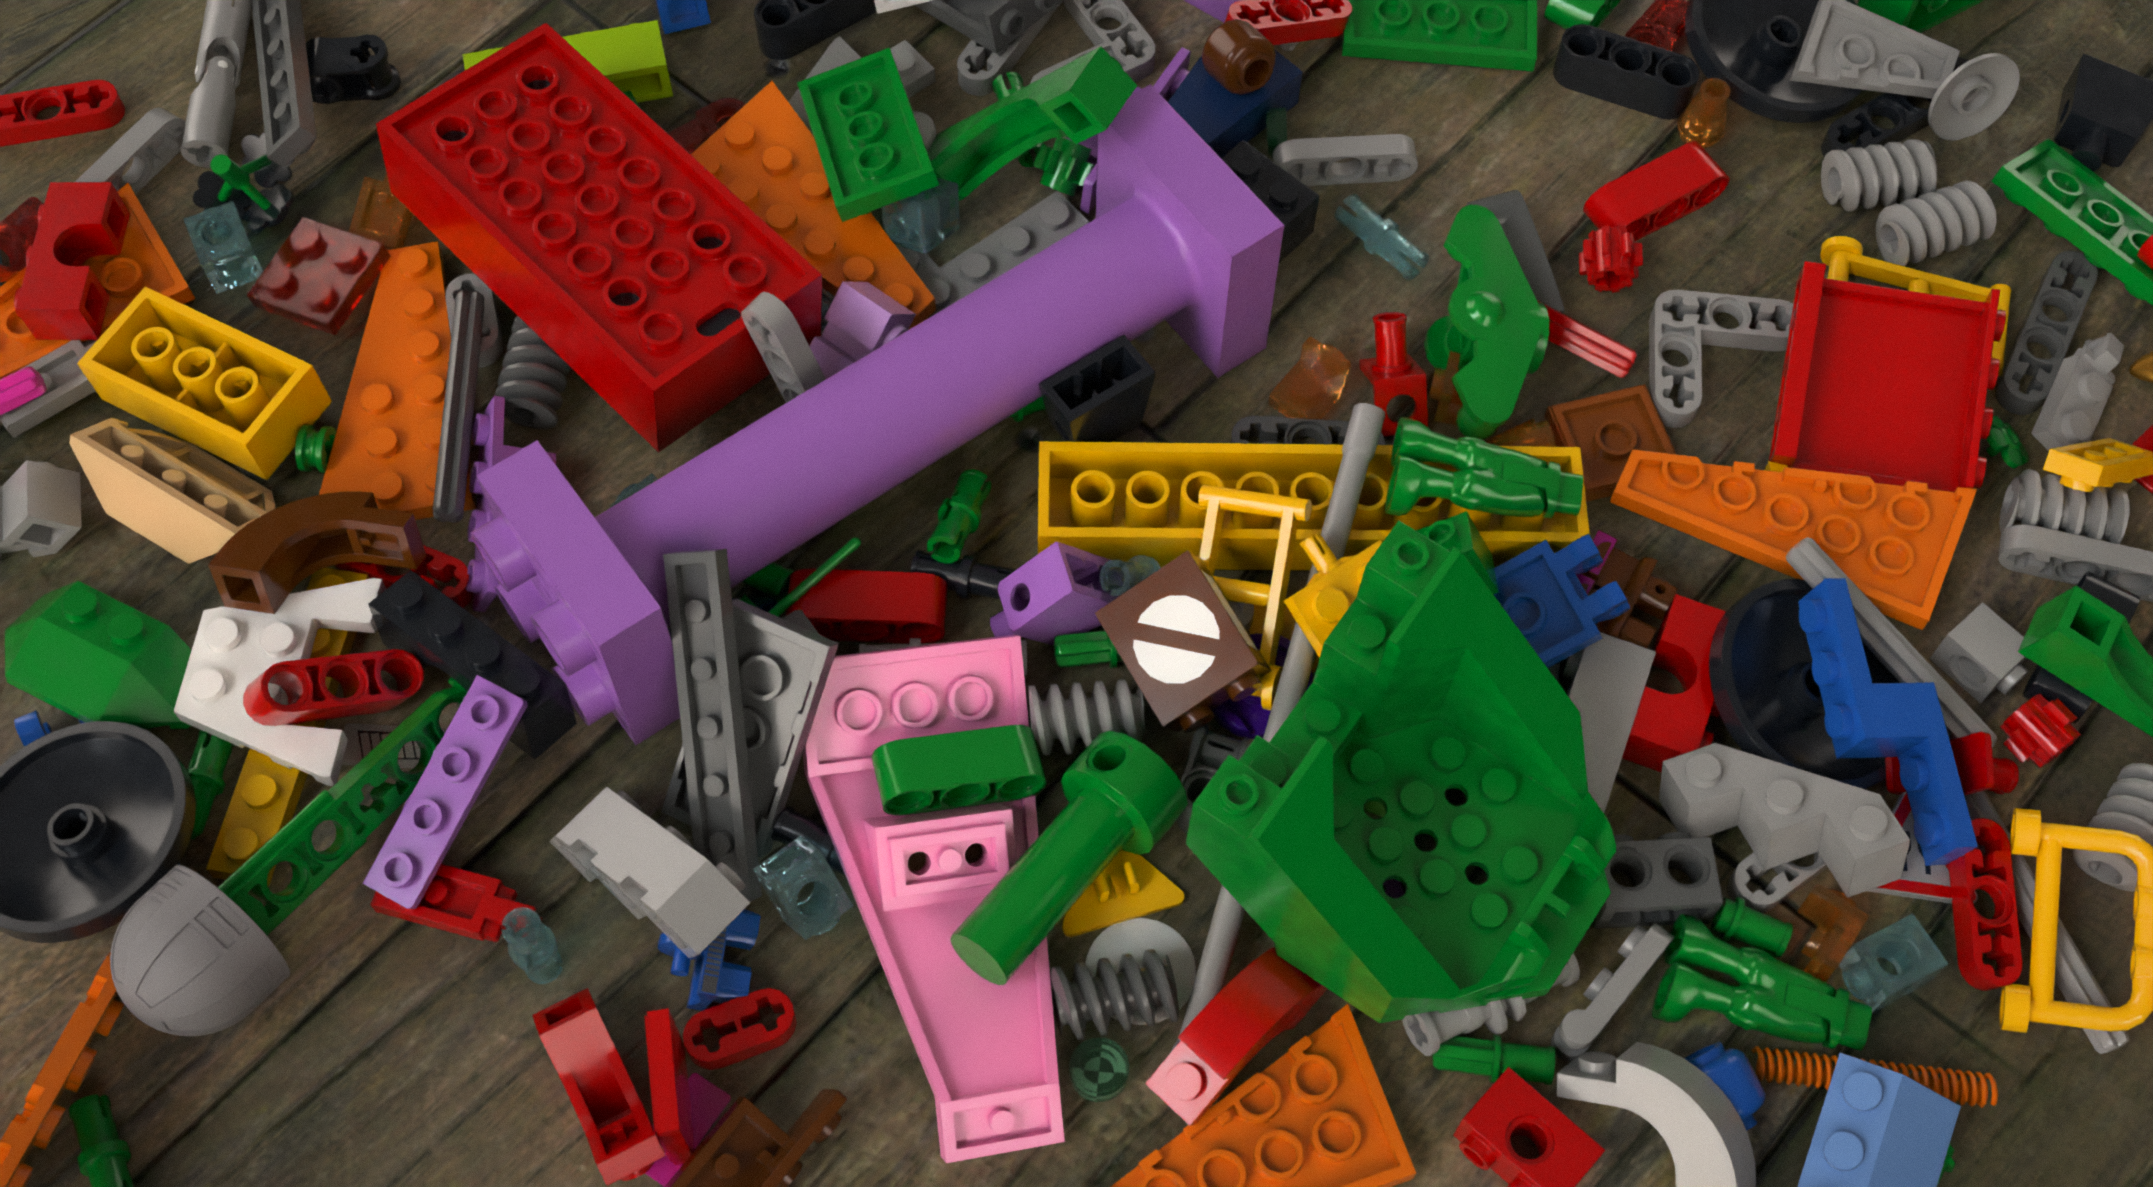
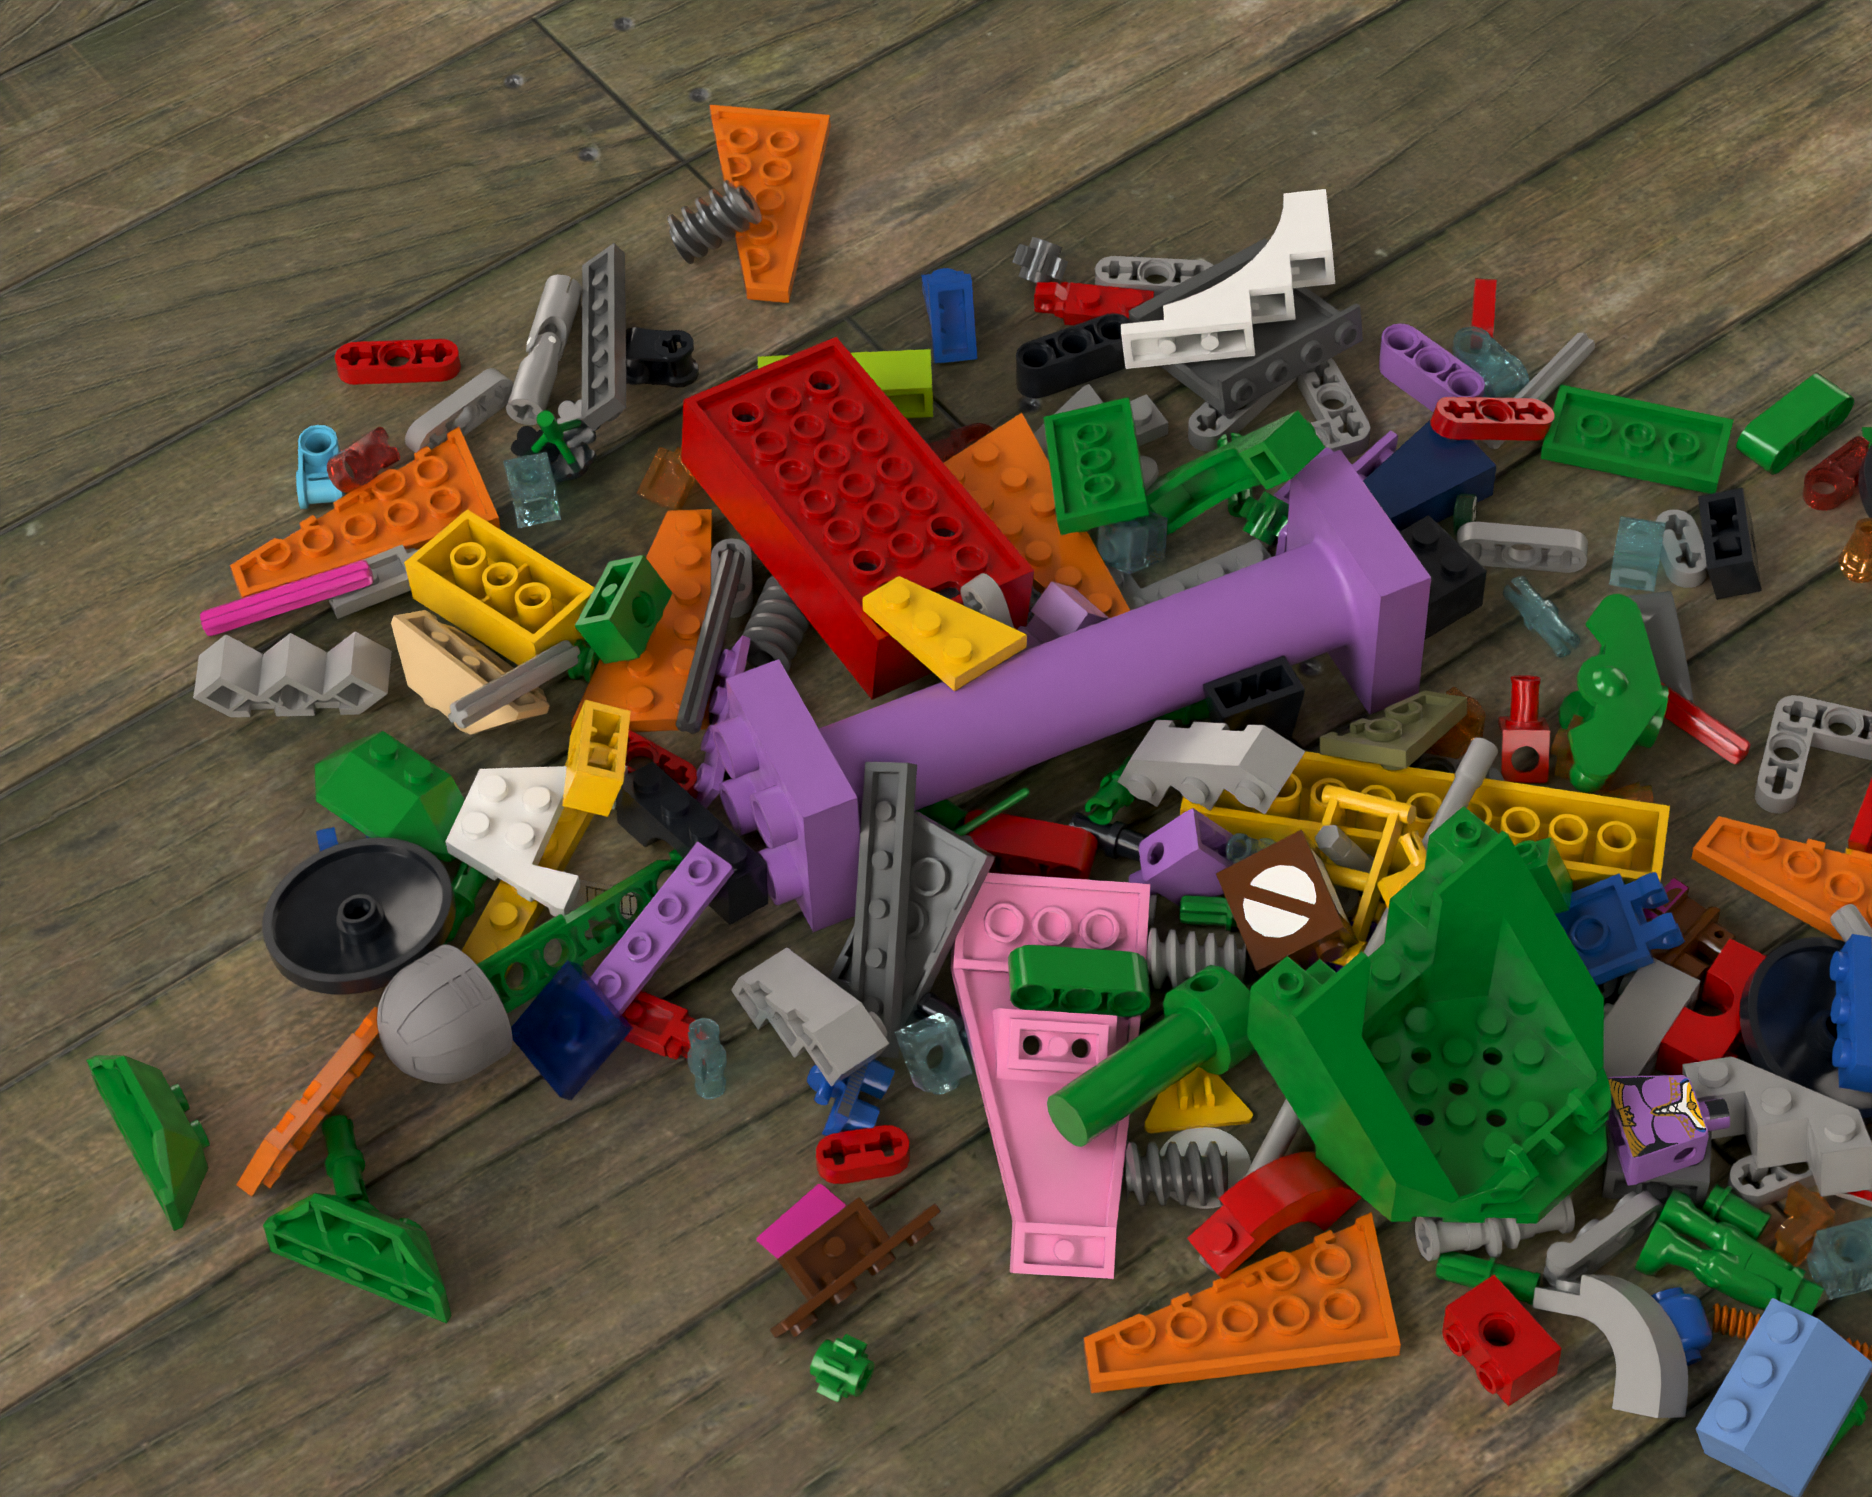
camera: 15 degrees right, 10 degrees down
red arch [14,182,130,340] -> none
reddish brown arch [208,491,426,614] -> none
red beam [243,649,424,726] -> none
clear red plate [246,217,391,336] -> none
red arch [532,988,665,1186] -> none
red tile [644,1008,695,1165] -> none
clear green tile [1069,1037,1129,1102] -> none
reddish brown head [1202,19,1276,95] -> none
green piece [1385,417,1583,519] -> none
dark orange tile [1544,384,1676,502] -> none
black beam [1553,24,1700,120] -> none
red gear [1579,225,1643,293] -> none
red beam [1583,141,1730,242] -> none
none -> light grey axle [448,640,580,728]
none -> clear blue tile [511,960,633,1100]
none -> yellow brick [562,700,631,817]
none -> green brick [575,555,673,664]
none -> yellow wing [863,576,1027,691]
none -> light grey brick [1117,720,1305,815]
none -> light grey piece [1315,825,1388,896]
none -> olive wing [1320,691,1467,770]
none -> medium lavender torso [1606,1075,1730,1186]
none -> clear light blue brick [1609,516,1666,592]
none -> light grey beam [1653,509,1708,588]
none -> black brick [1698,488,1762,600]

